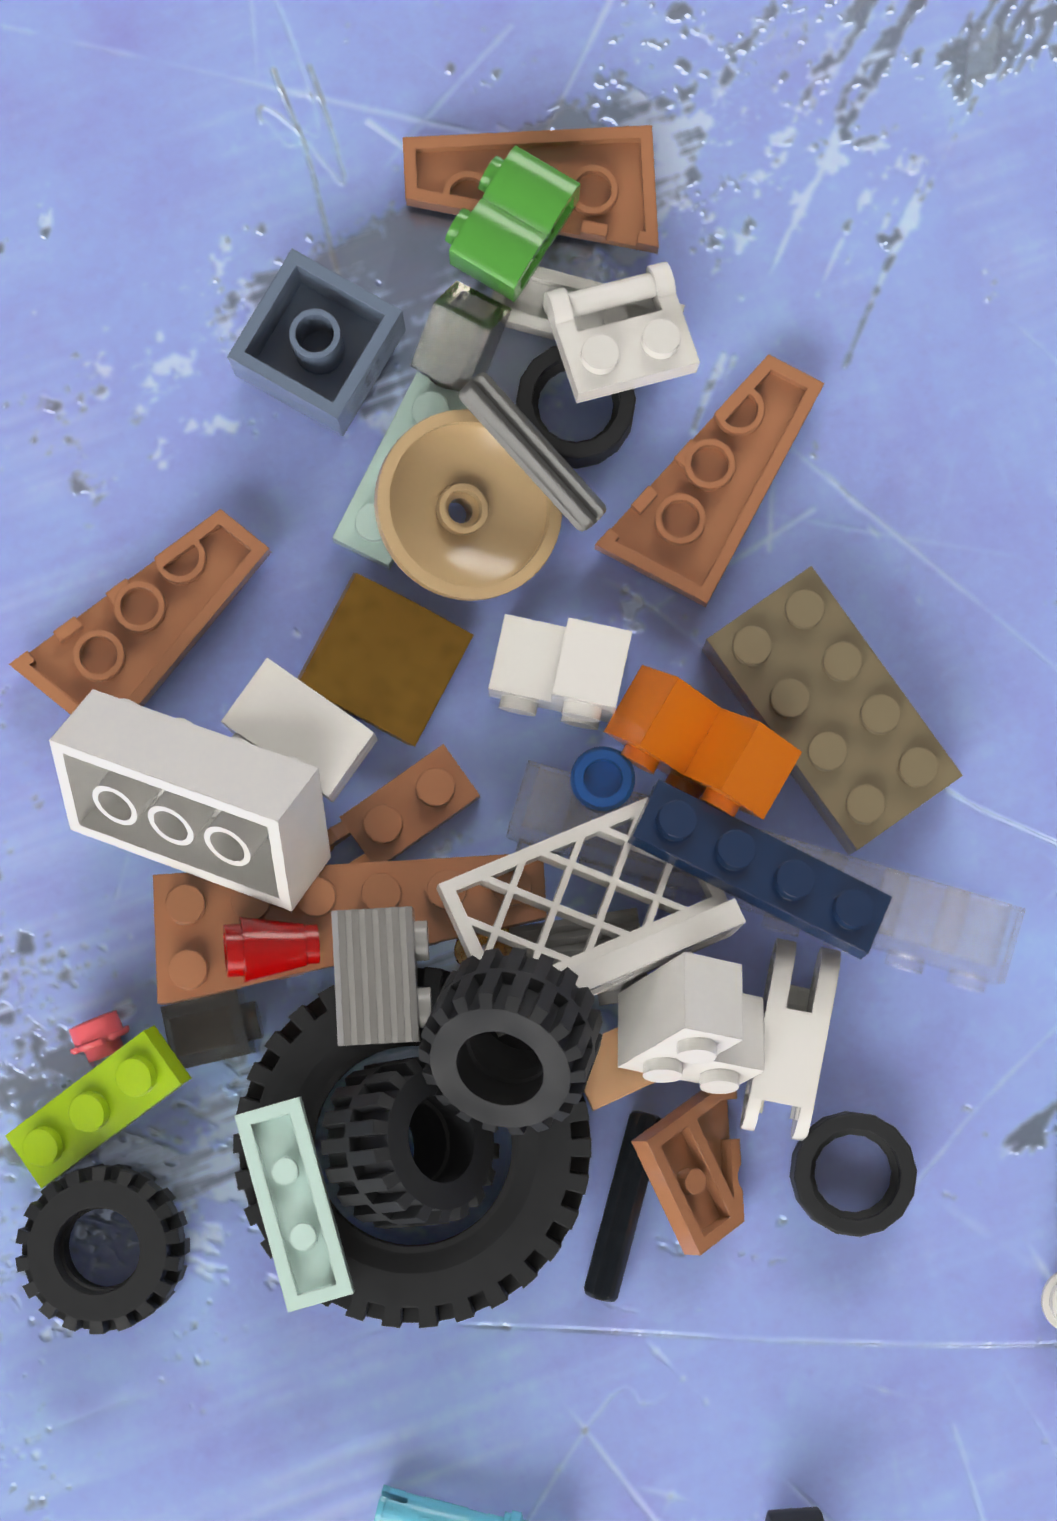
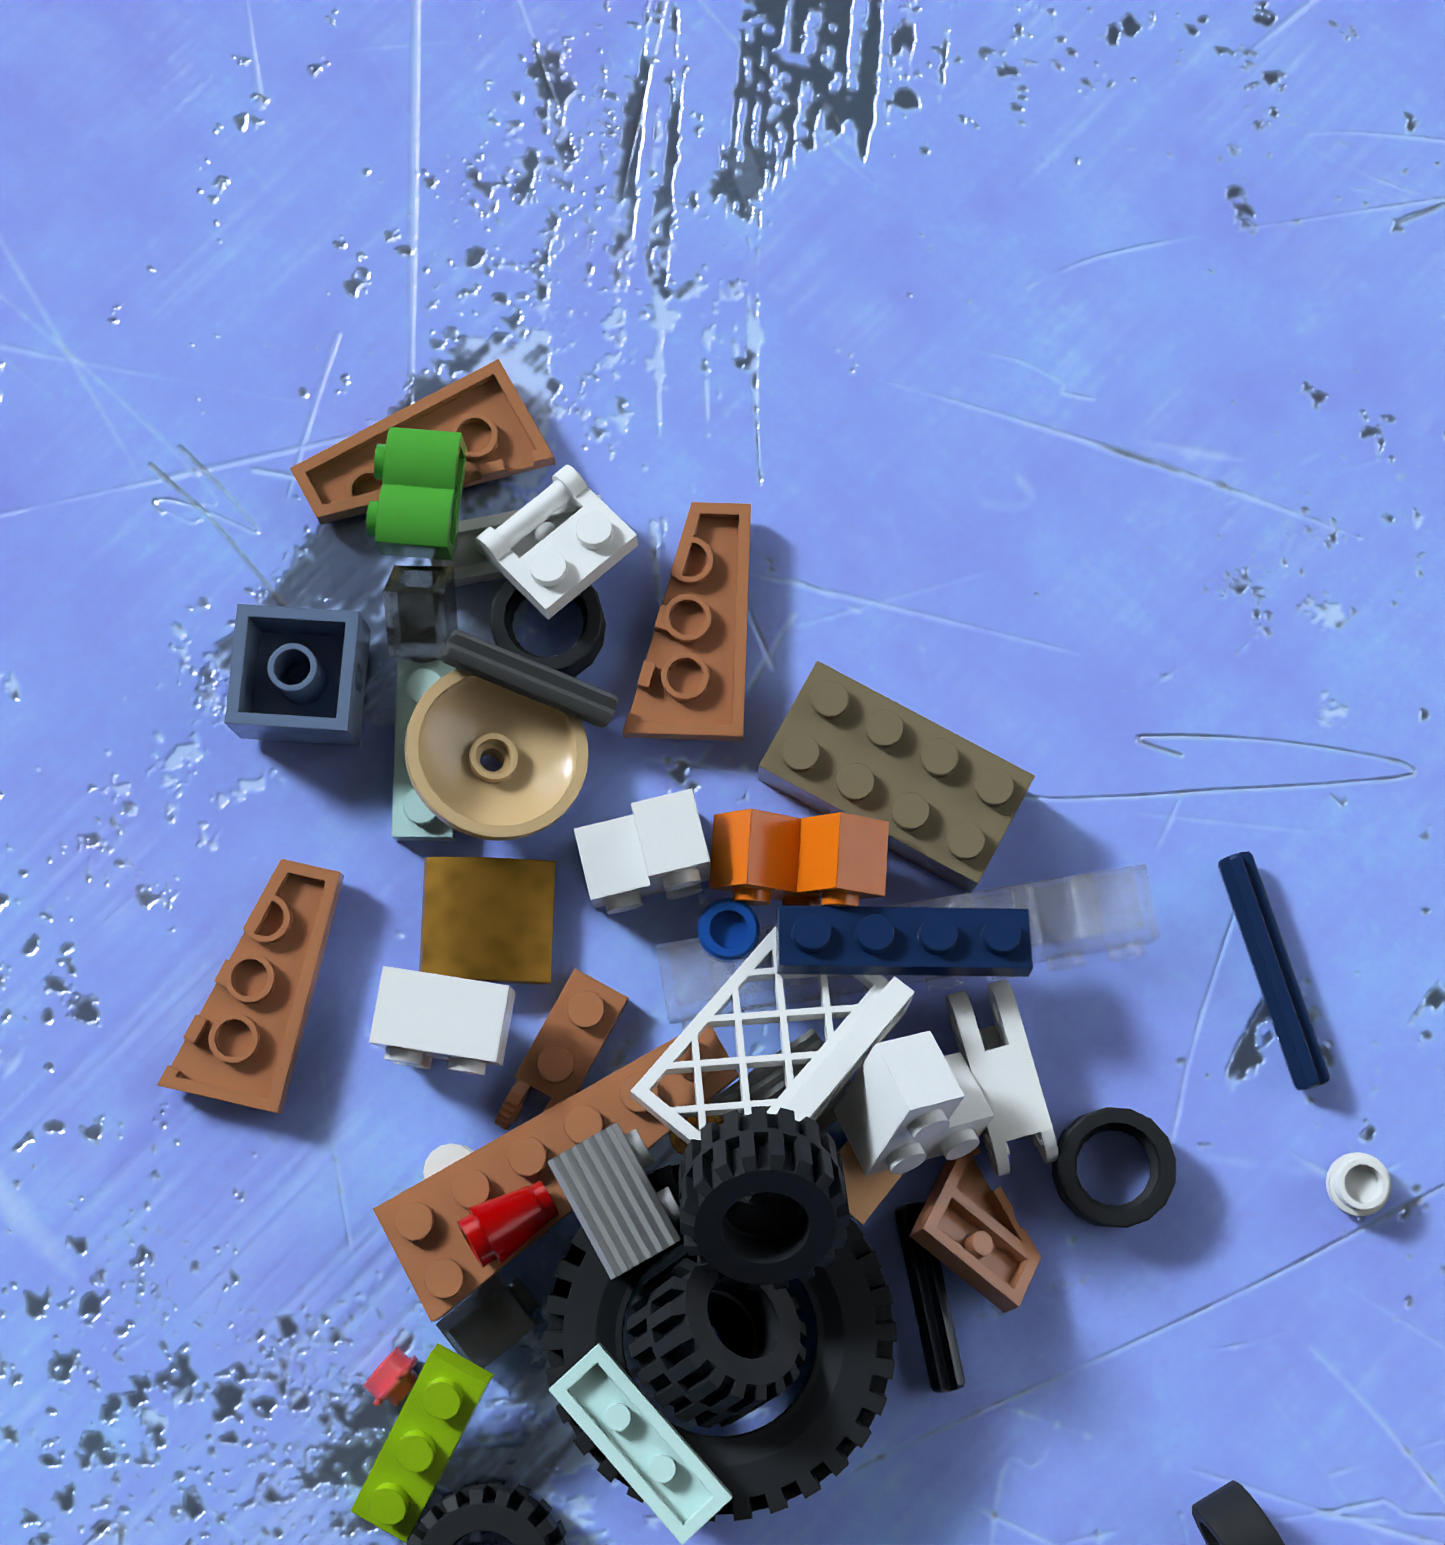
camera: 25 degrees left, 5 degrees down
white brick [49,689,331,911] -> none

